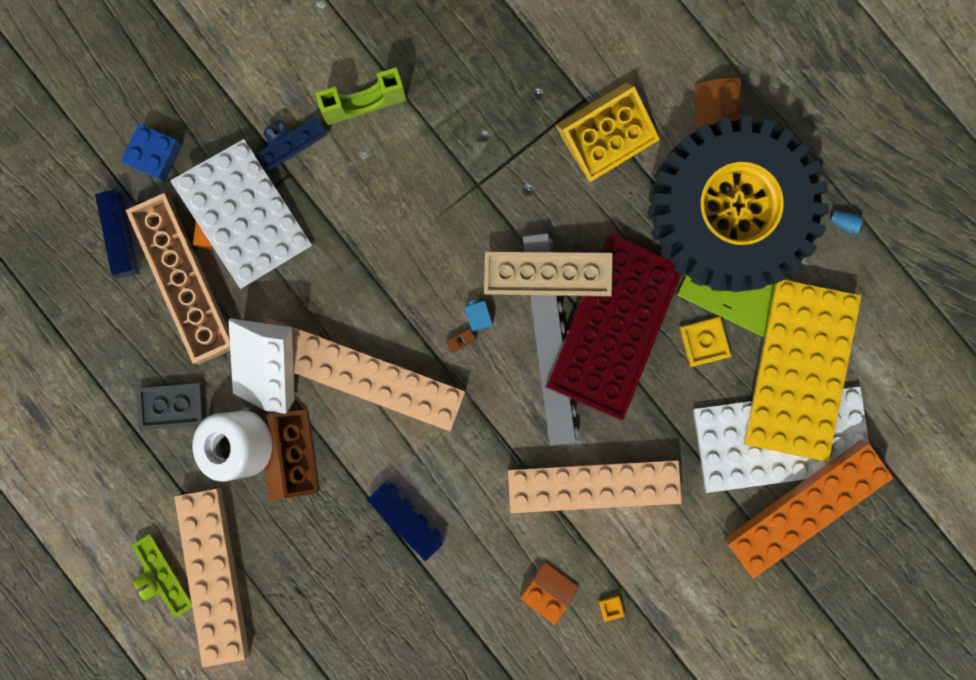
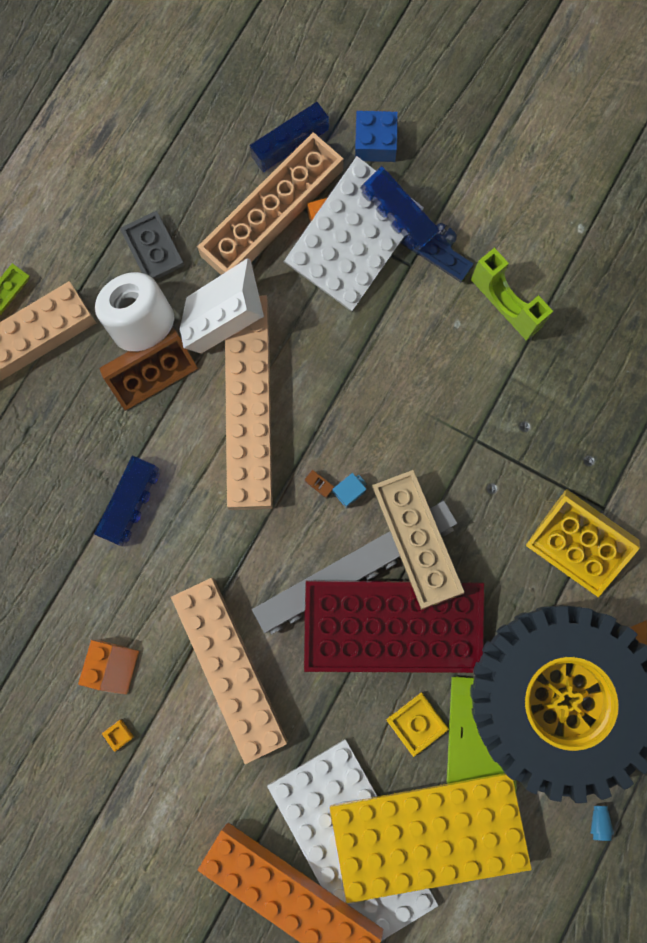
camera: 70 degrees right, 5 degrees down
none -> clear blue brick [360,166,440,251]

